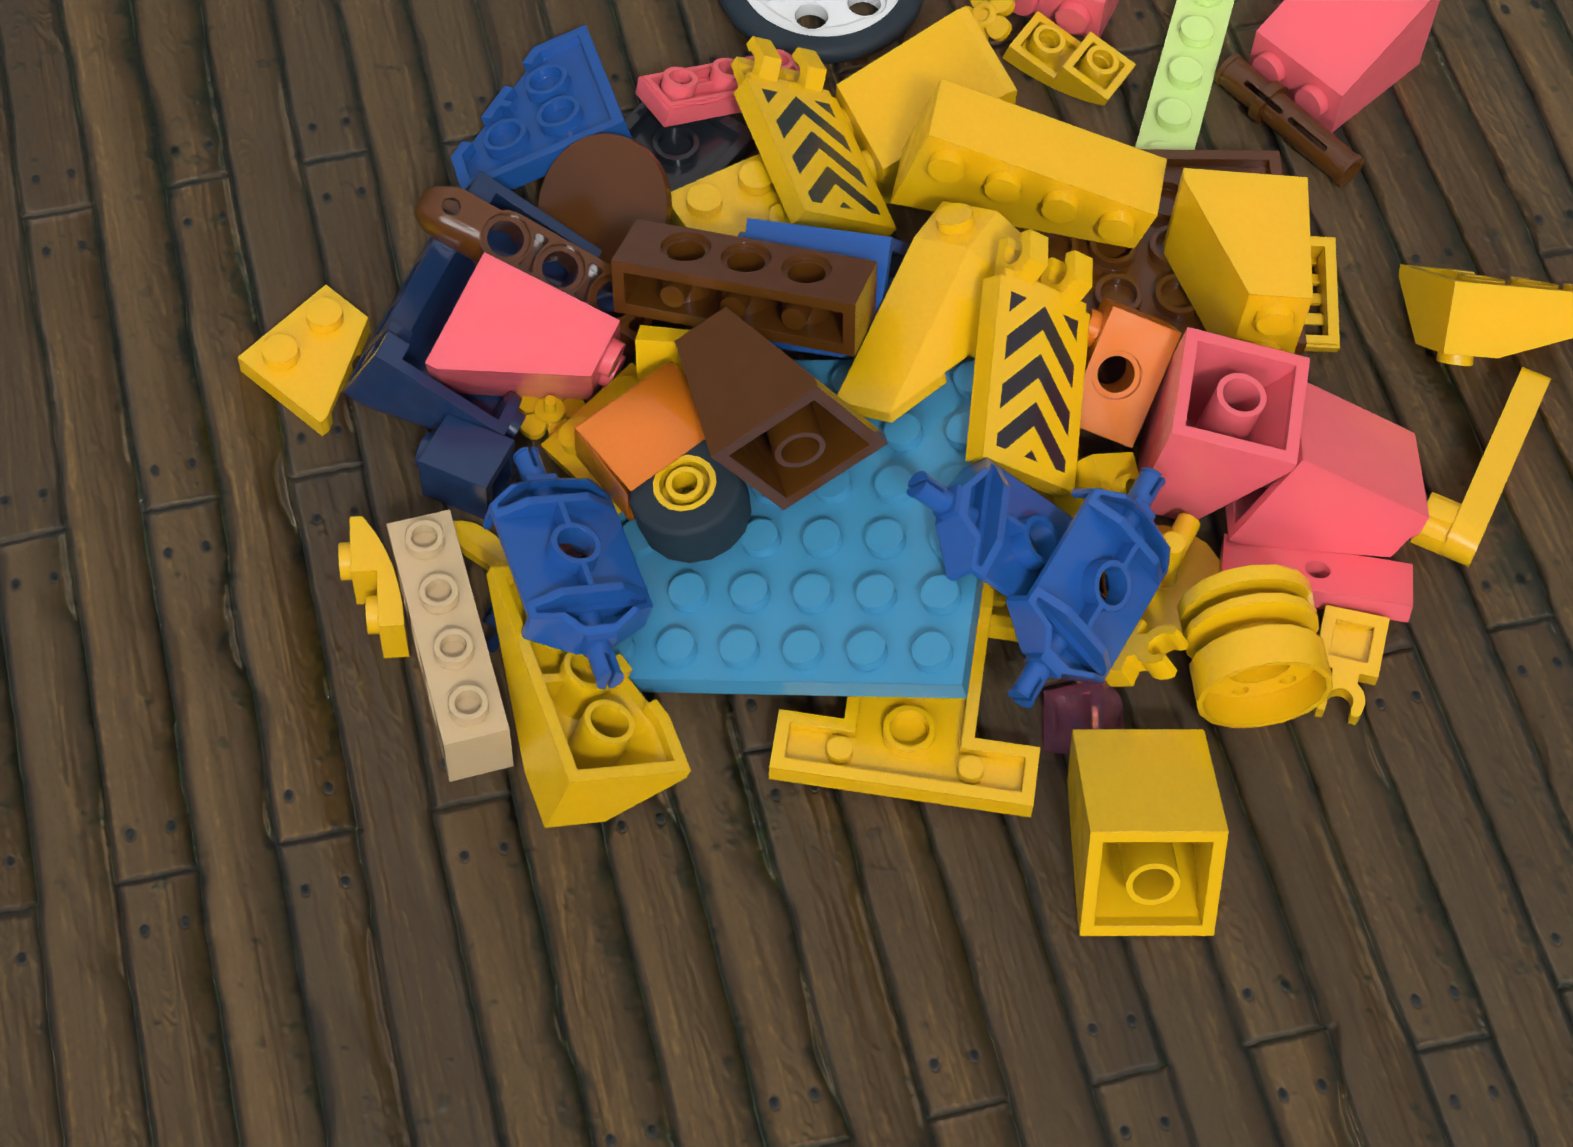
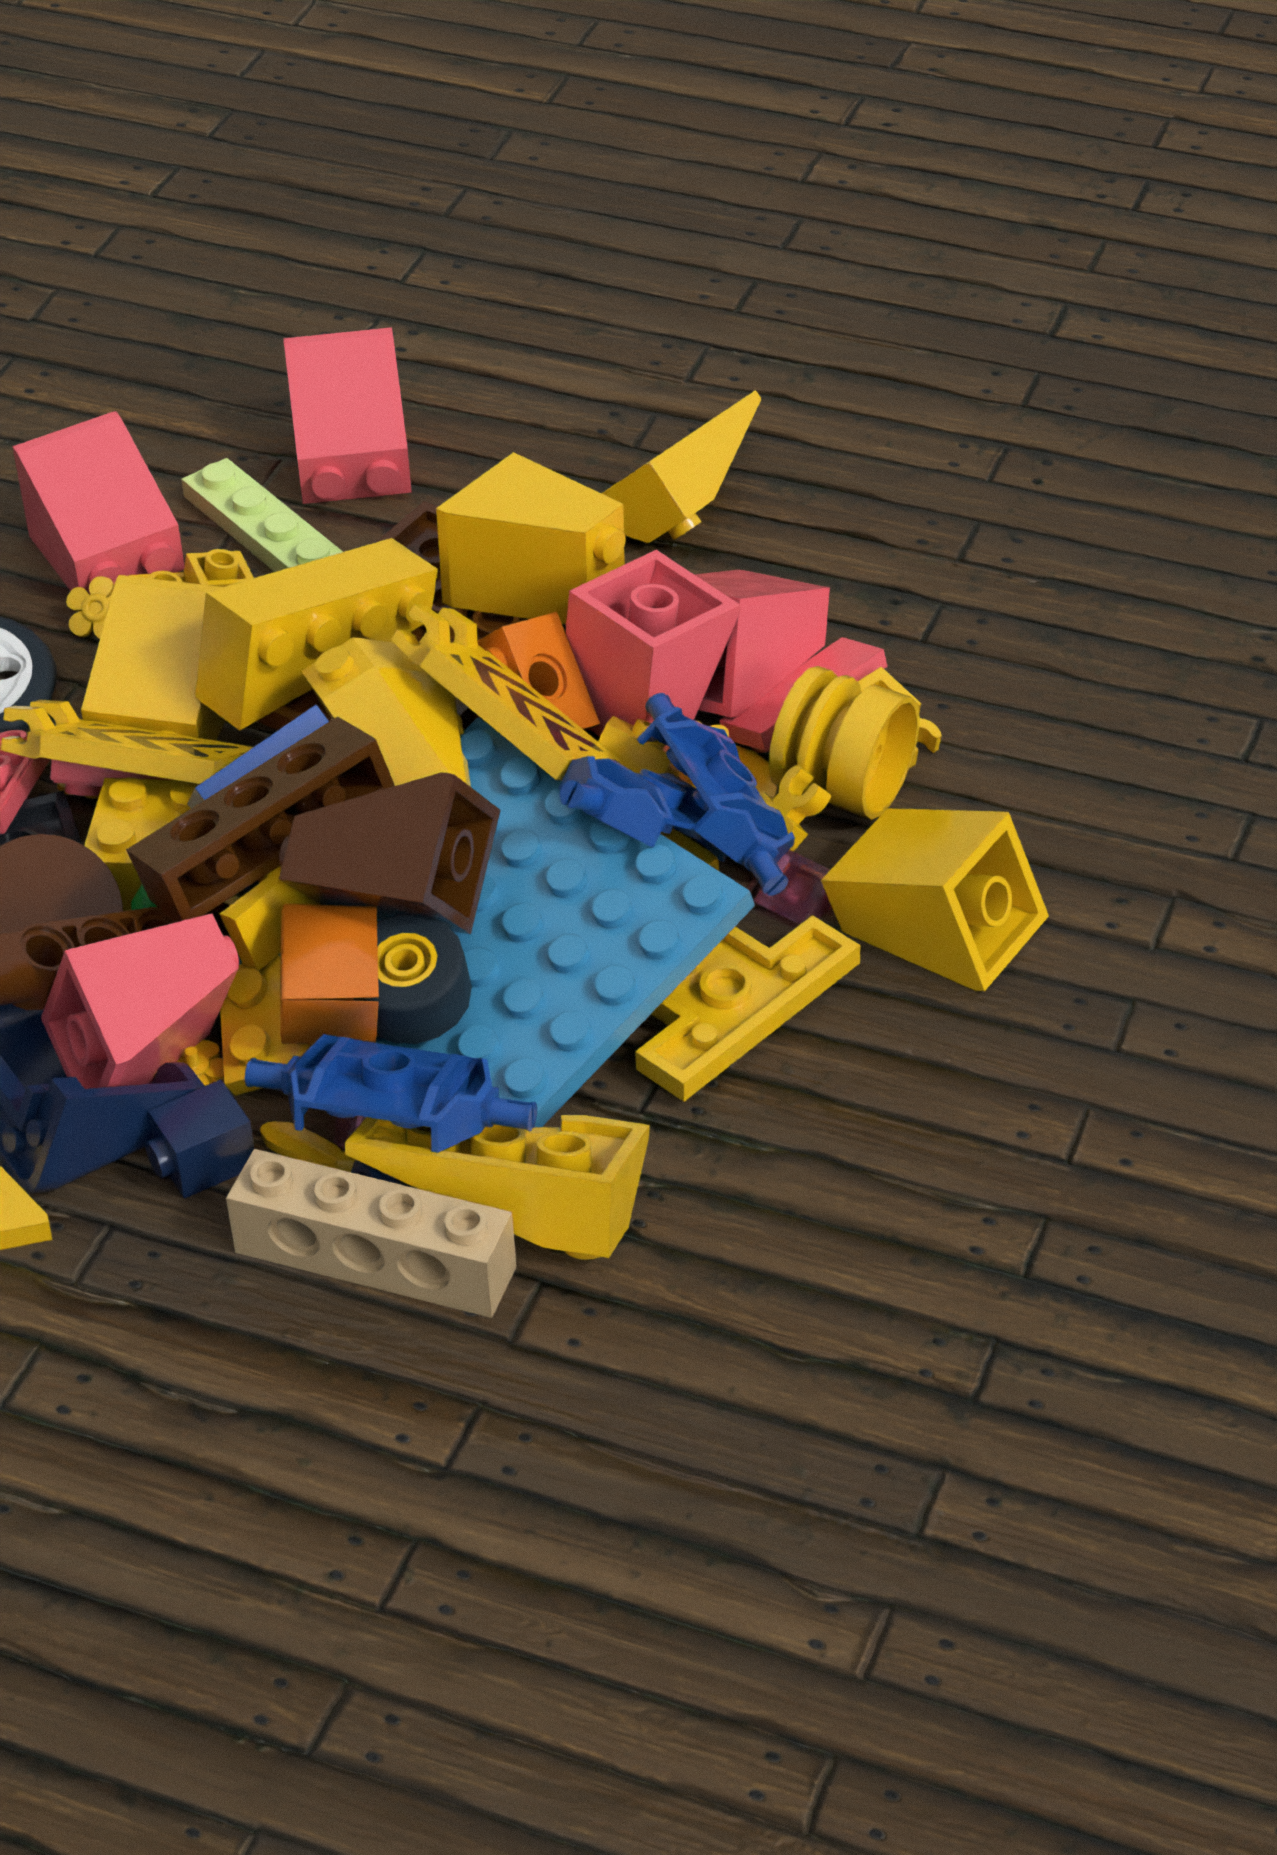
camera: 50 degrees left, 15 degrees down
yellow slope [338,516,410,658] -> none
reddish brown pin [1214,53,1365,187] -> none
yellow beam [1410,367,1551,567] -> none

